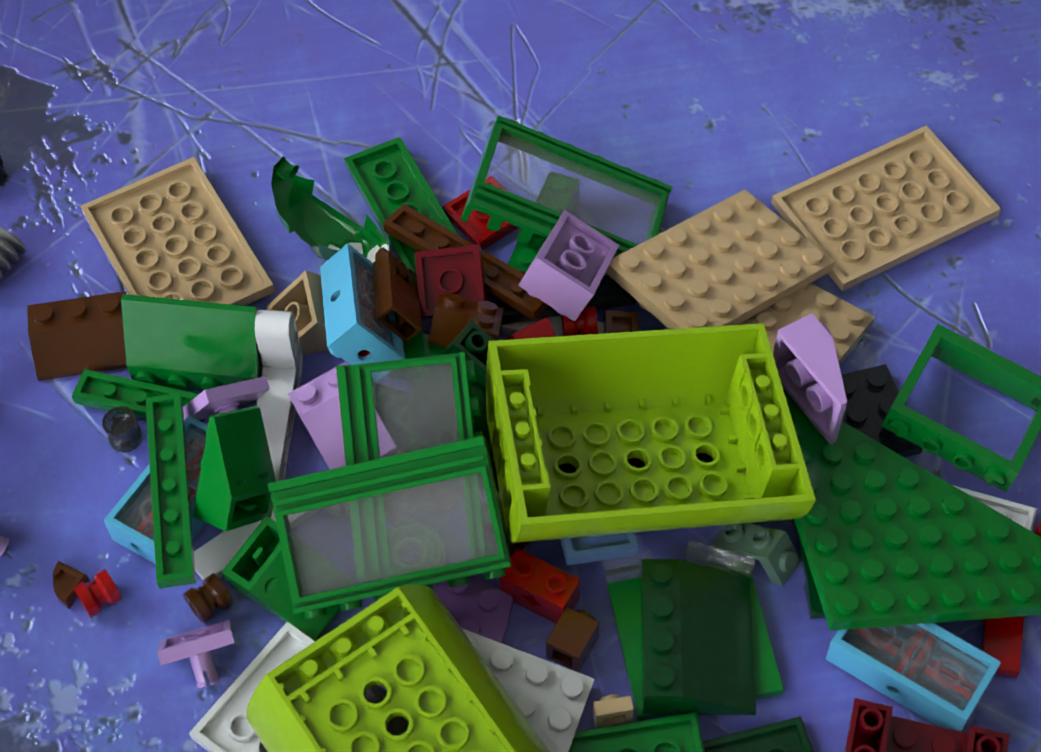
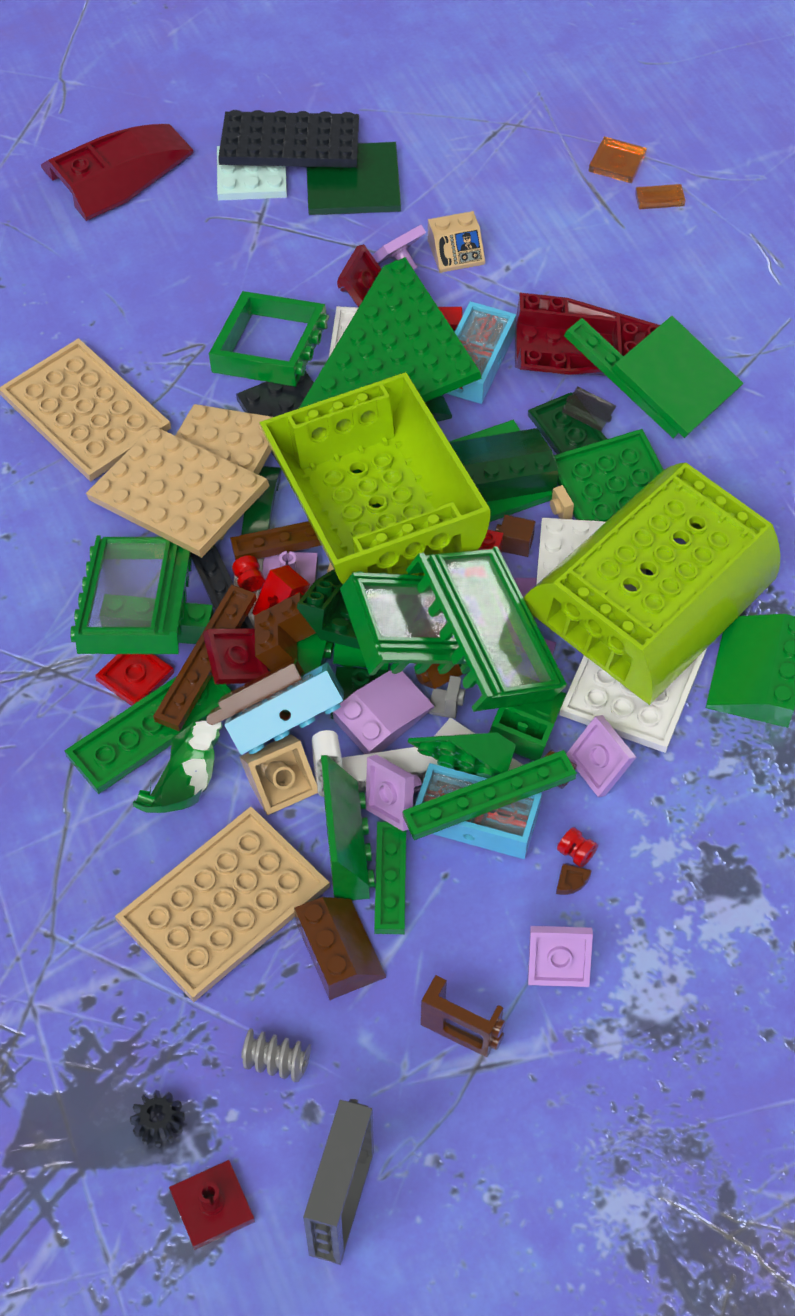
camera: 105 degrees left, 0 degrees up
clear smoke wheel [102,406,143,453] -> none
lavender slope [518,210,619,322] -> none
lavender slope [773,313,847,445] -> none

